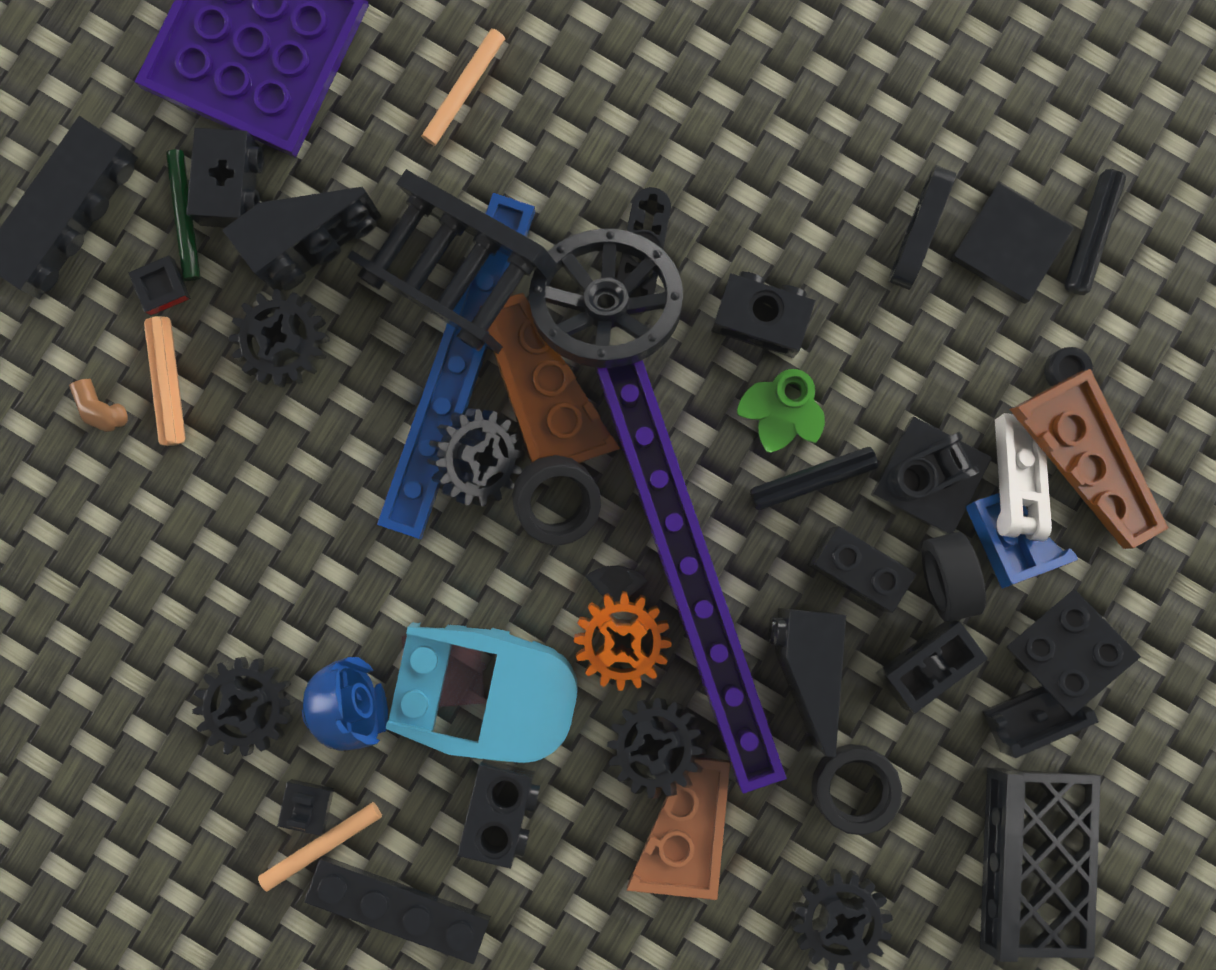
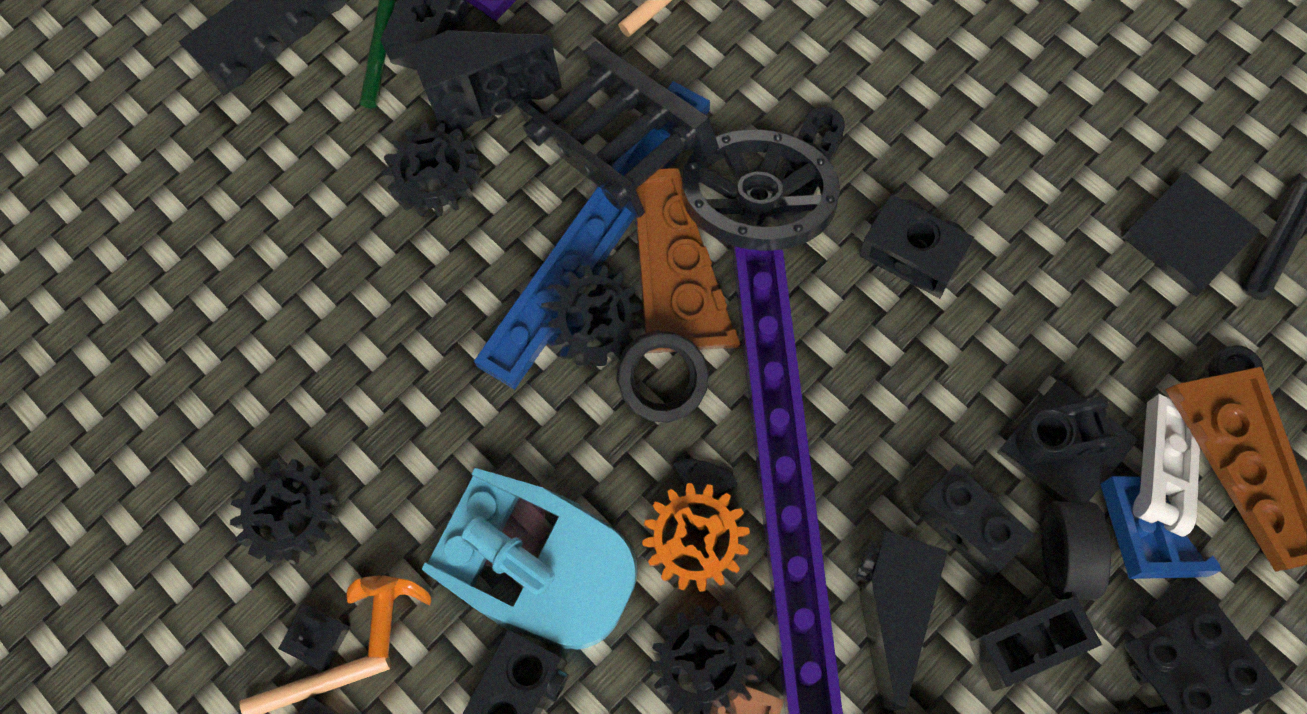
camera: 20 degrees right, 15 degrees down
medium nougat arm [69,379,128,432] -> none
black plate [128,255,191,316] -> none
light nougat axle [144,316,186,446] -> none
blue cylinder [302,657,388,751] -> none
bright green plate [737,369,825,453] -> none
black axle [750,447,878,510] -> none
black beam [888,165,956,290] -> none
none -> orange plant [346,575,431,658]
none -> medium azure axle [461,516,555,594]

